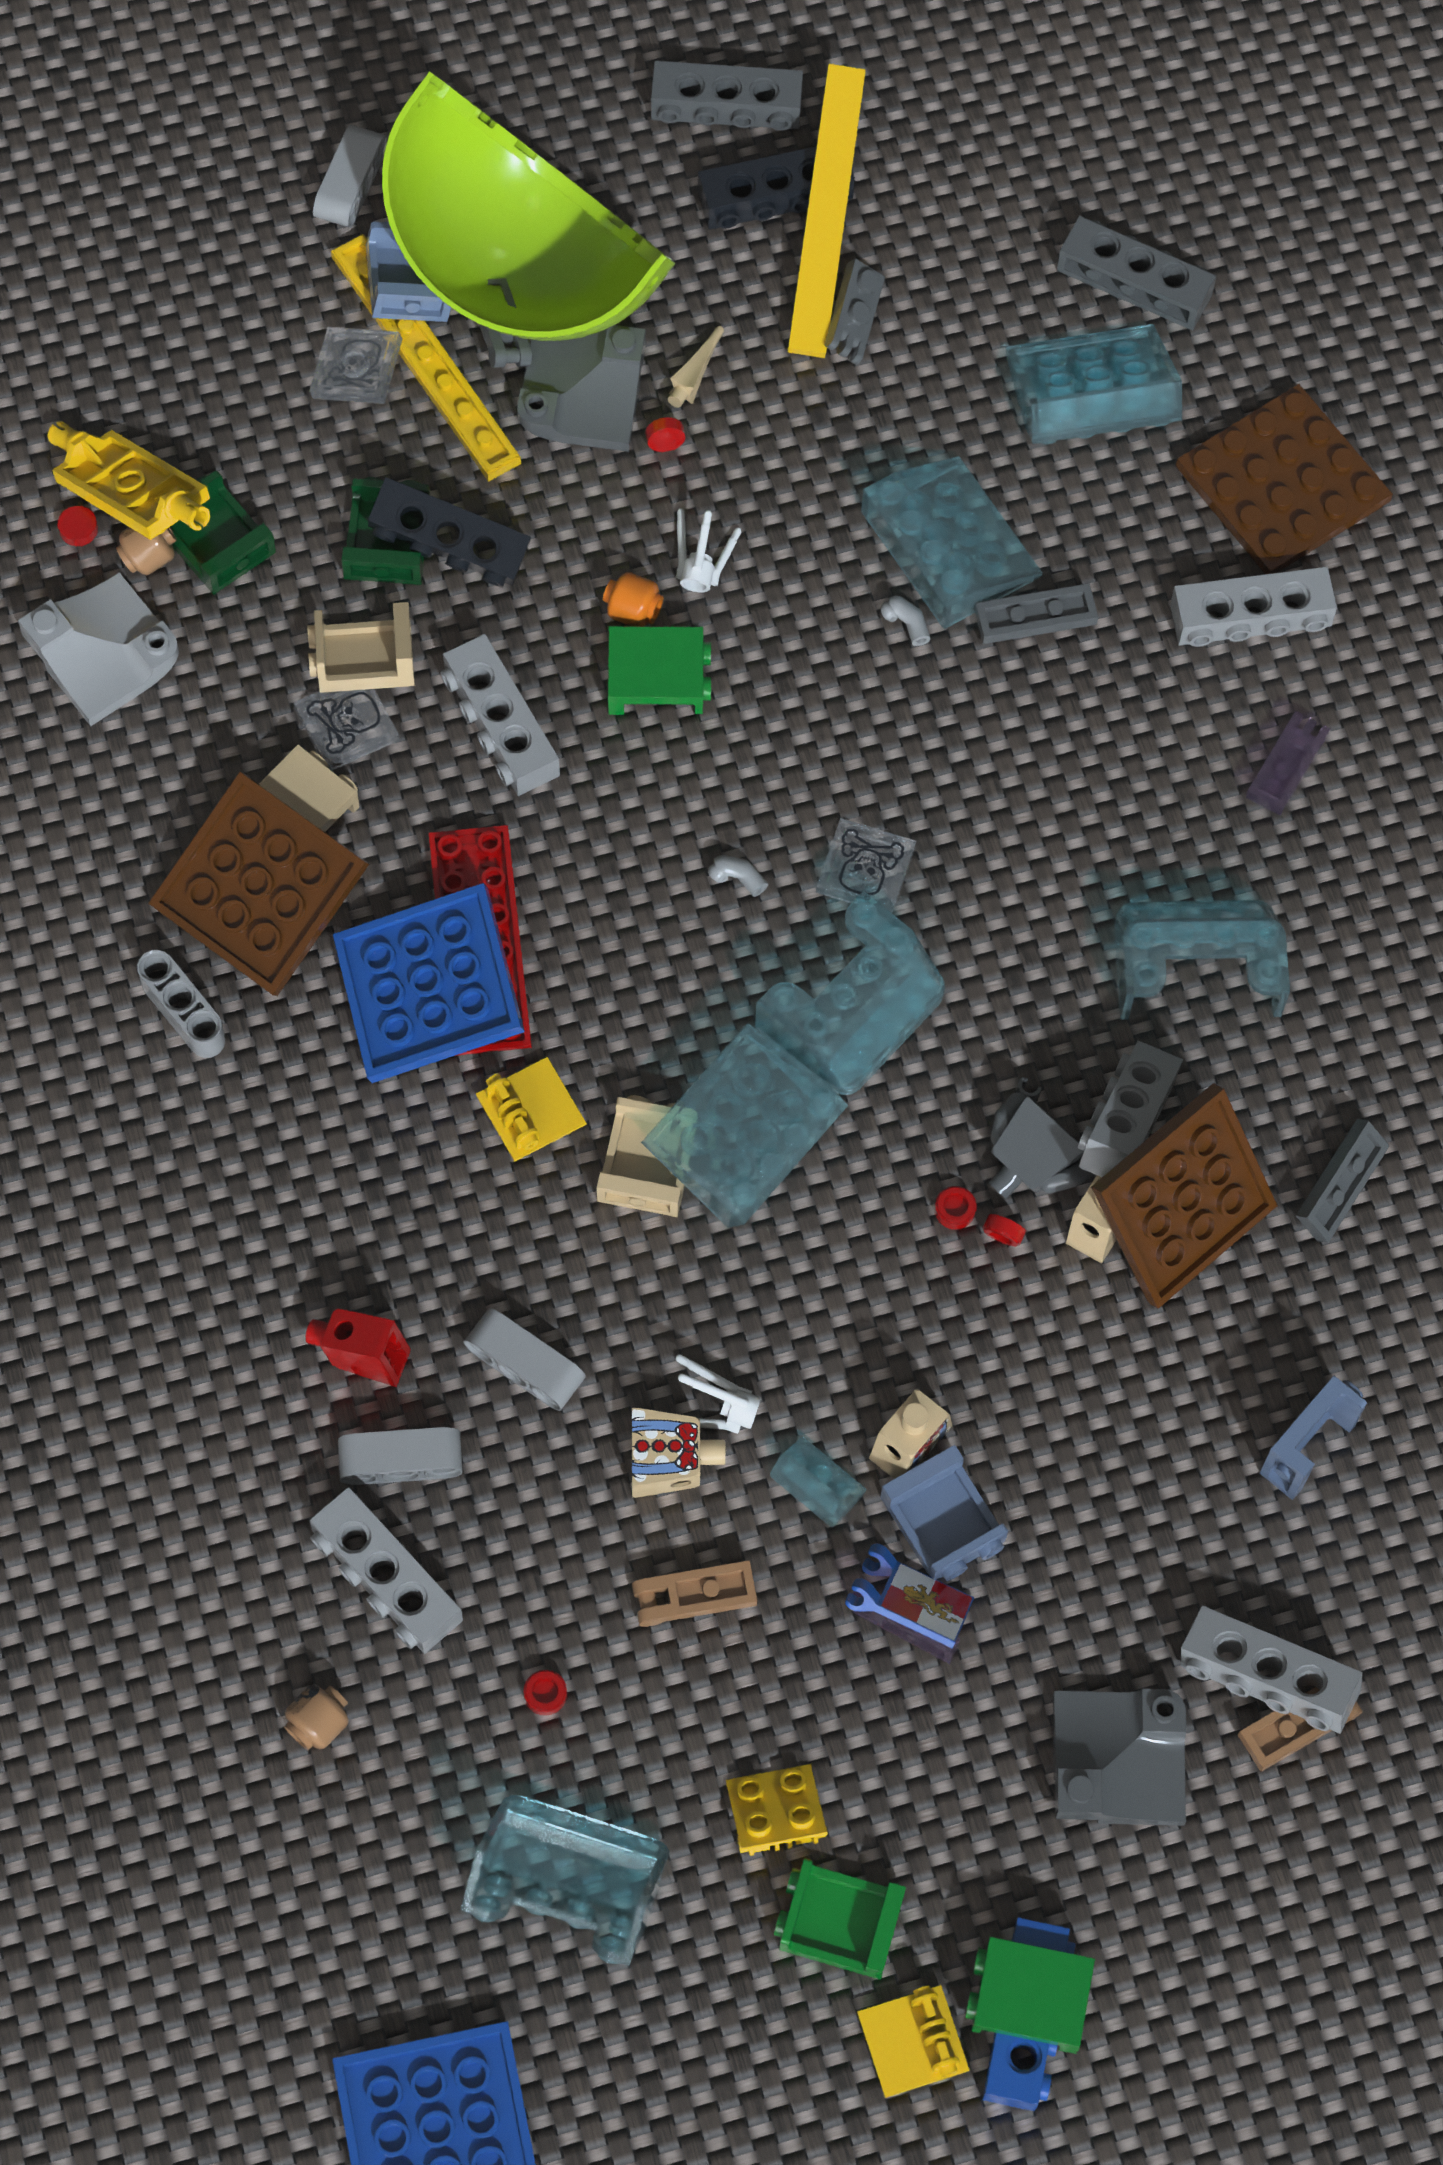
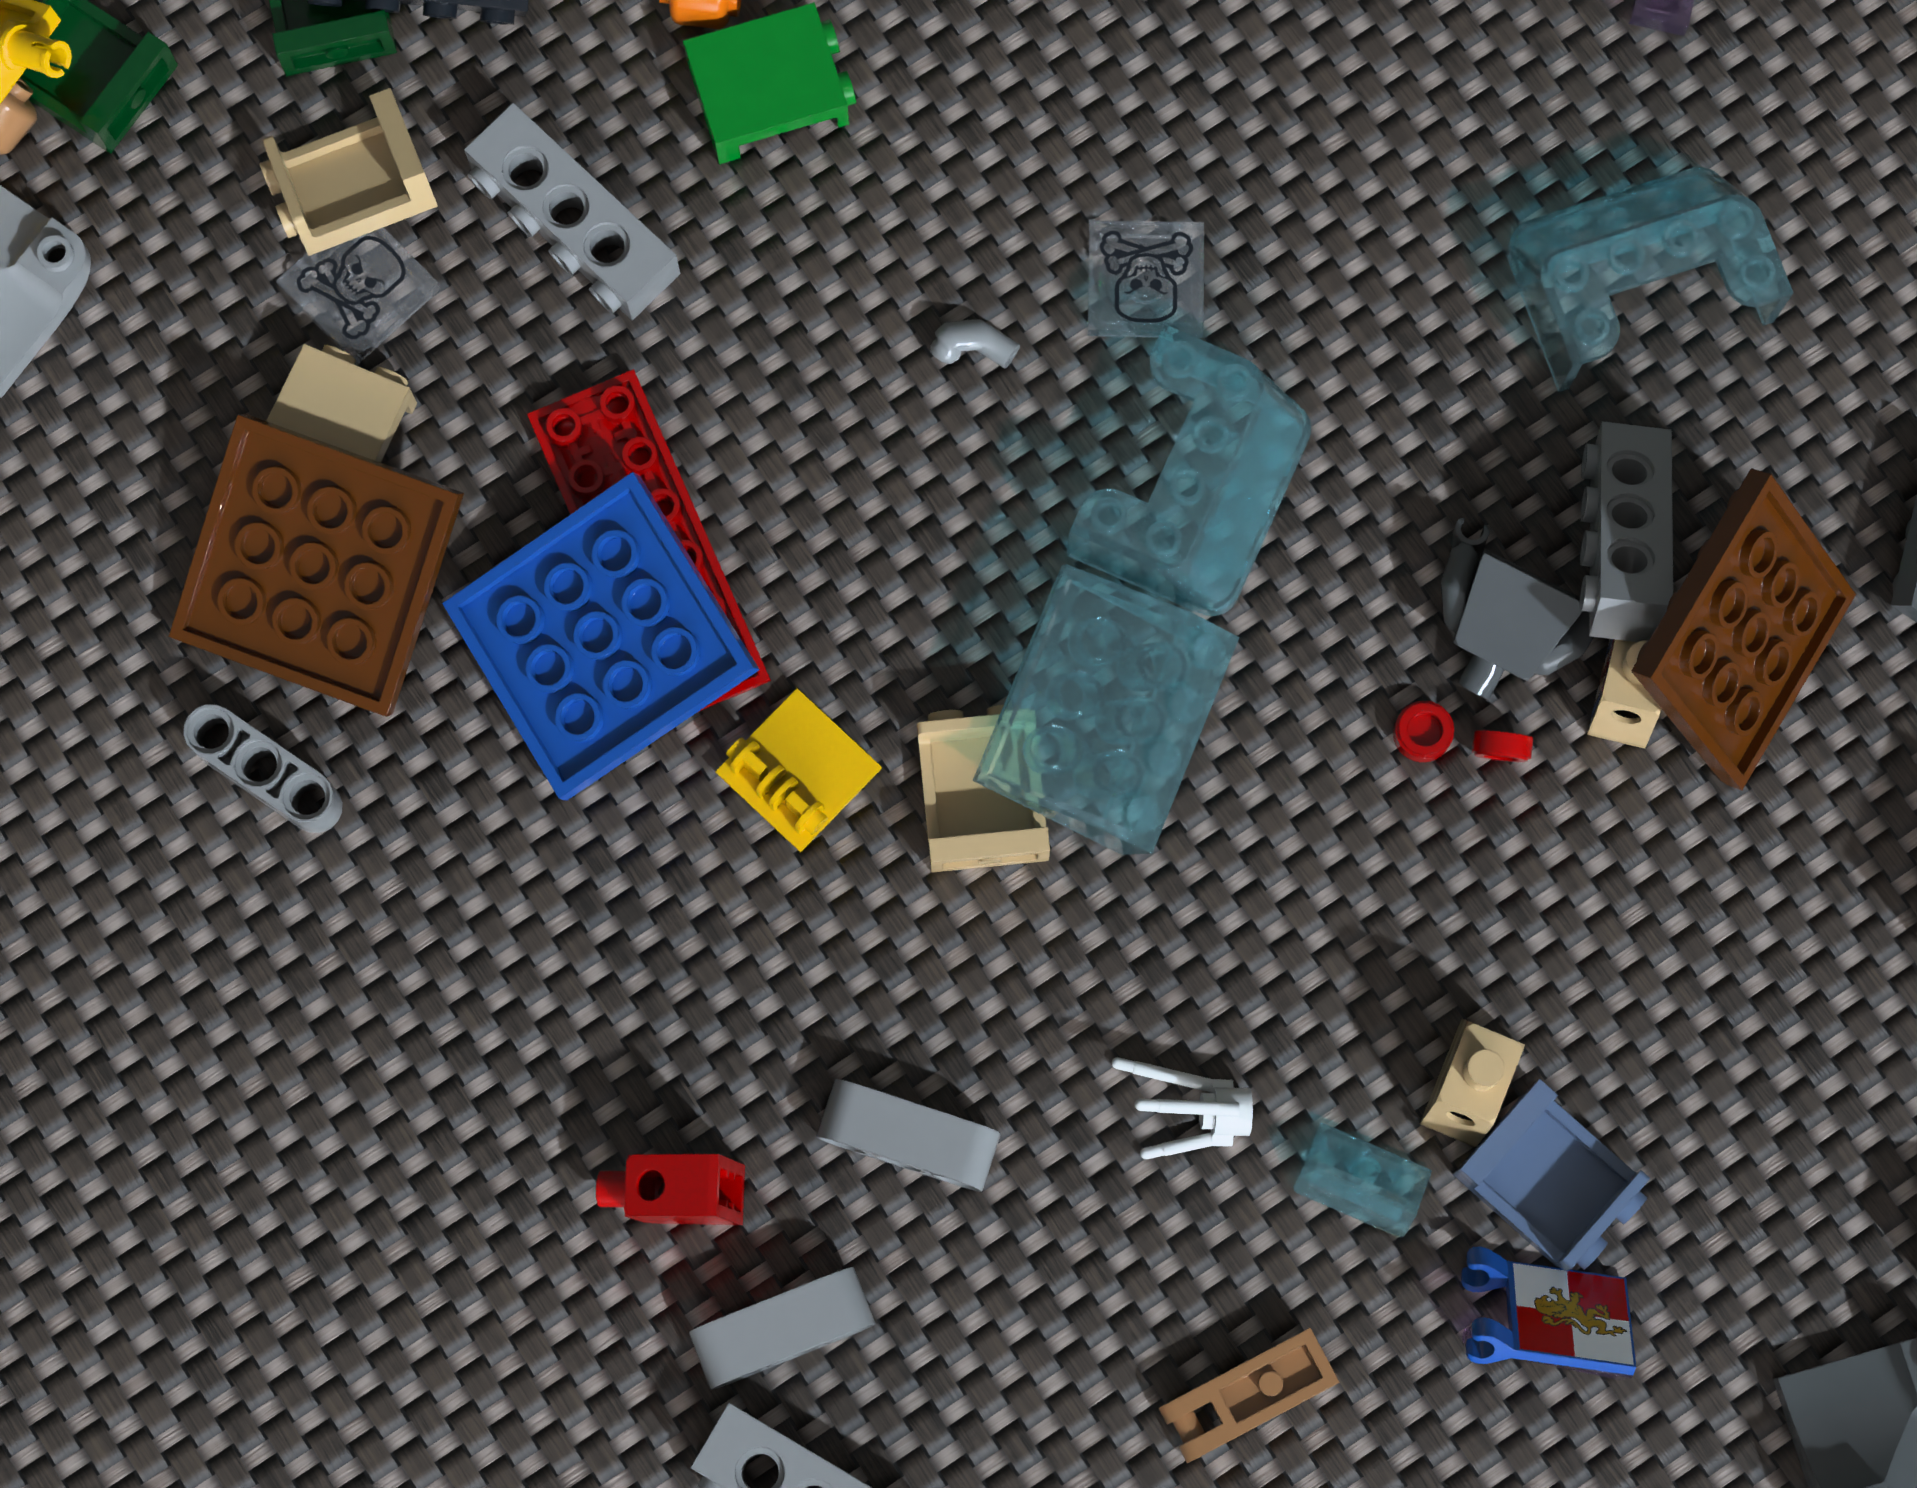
camera: 15 degrees left, 10 degrees up
torso [632,1408,725,1497] -> none

